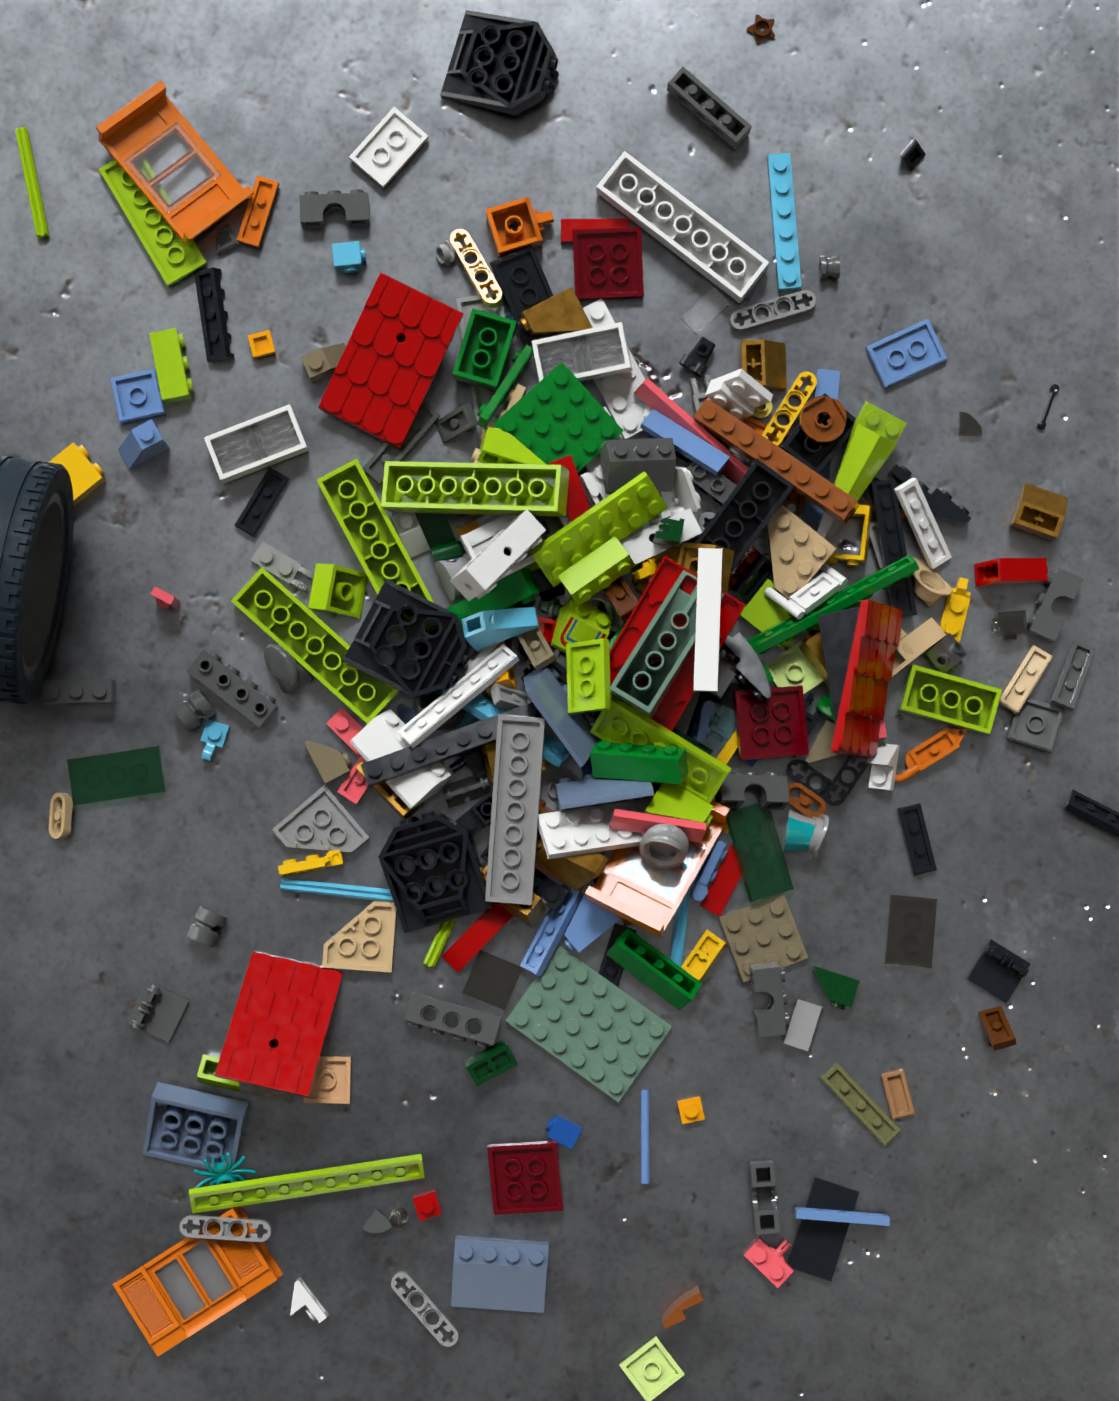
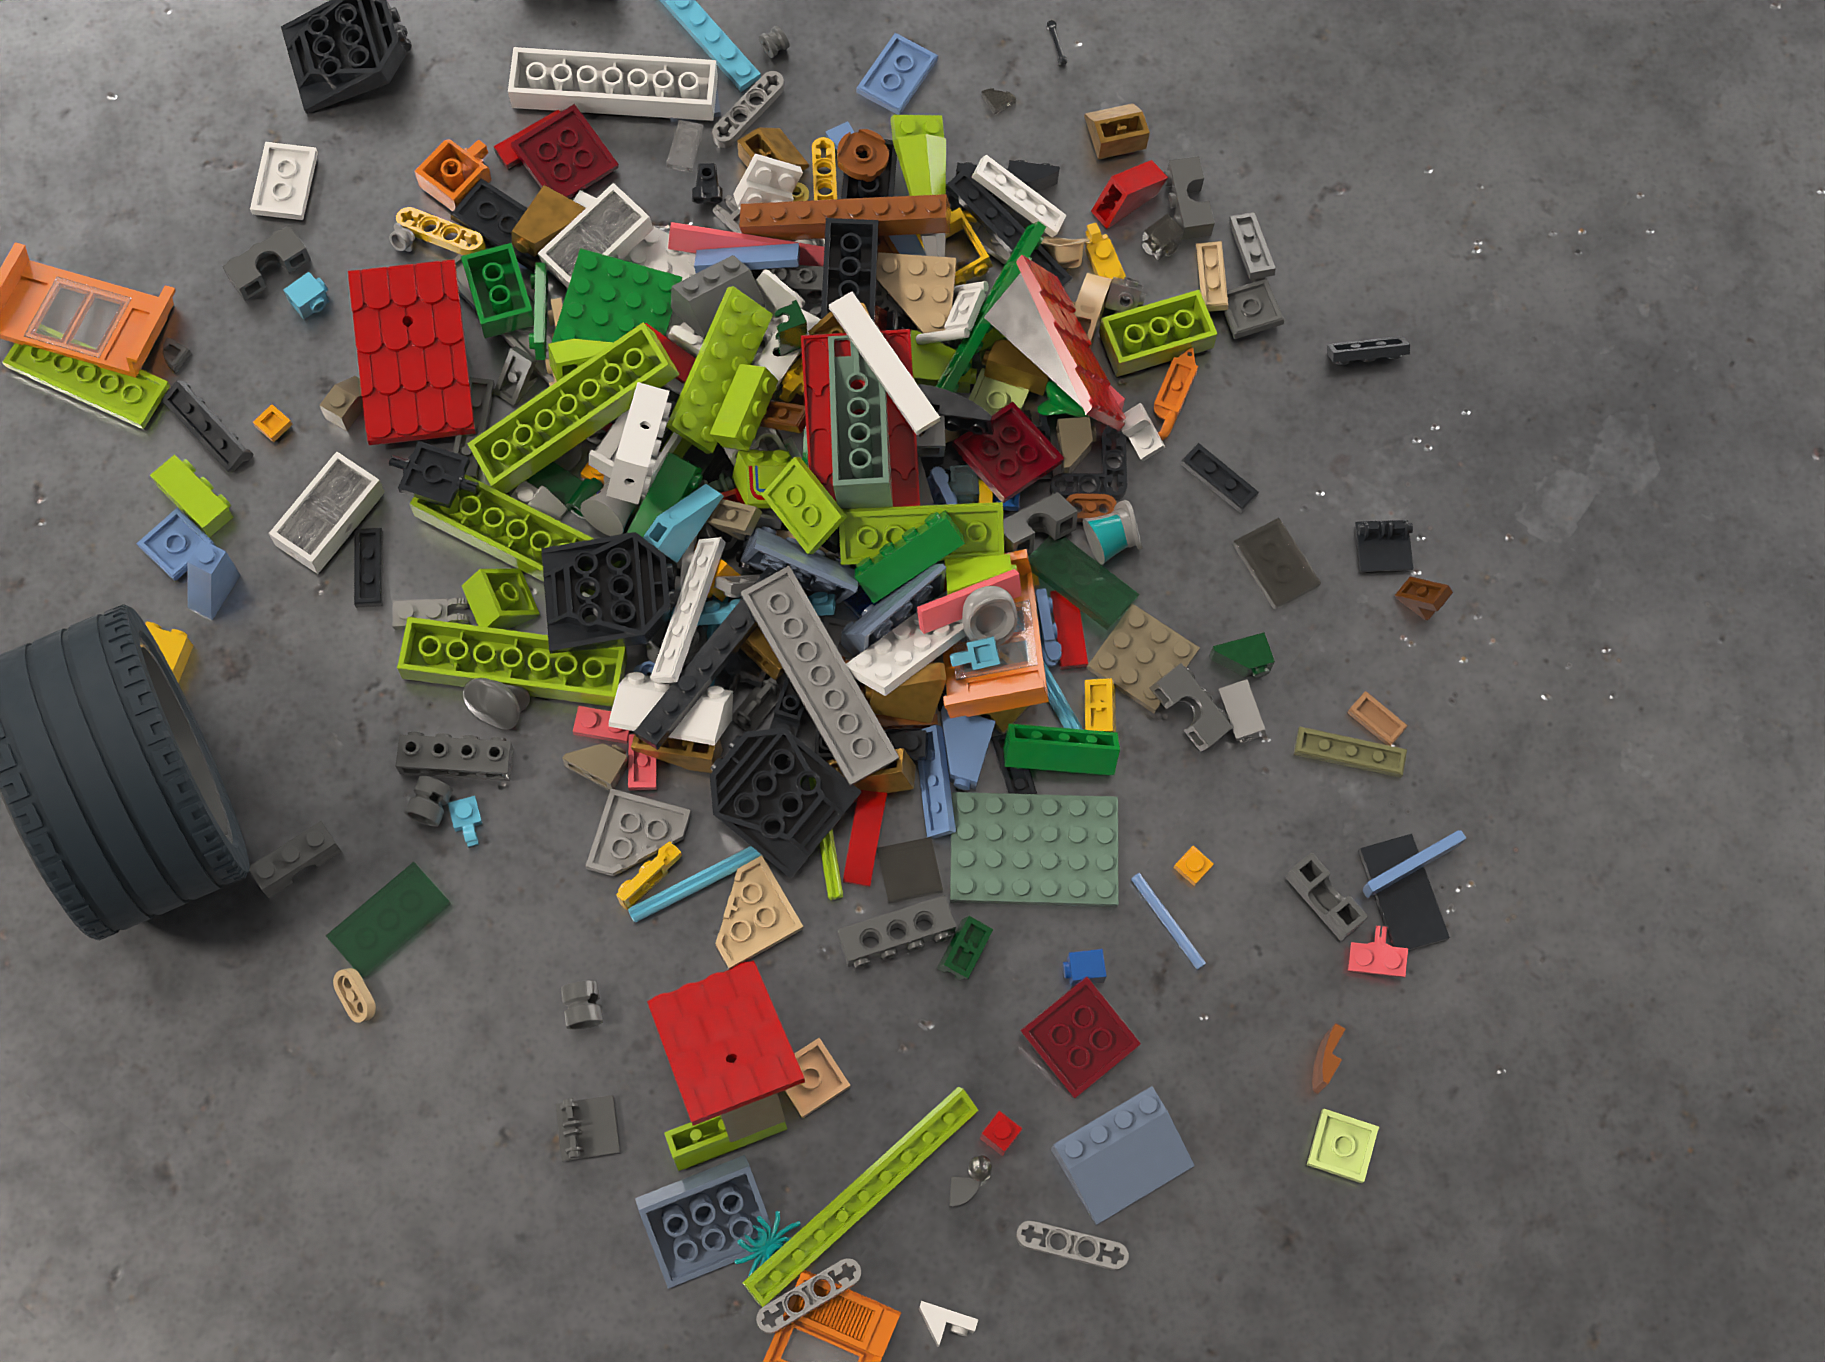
camera: 35 degrees left, 15 degrees down
coral plate [150,587,180,610] -> none
orange plate [237,175,279,248] -> none
none -> black plate [389,441,479,509]
none -> medium azure plate [950,636,1001,670]

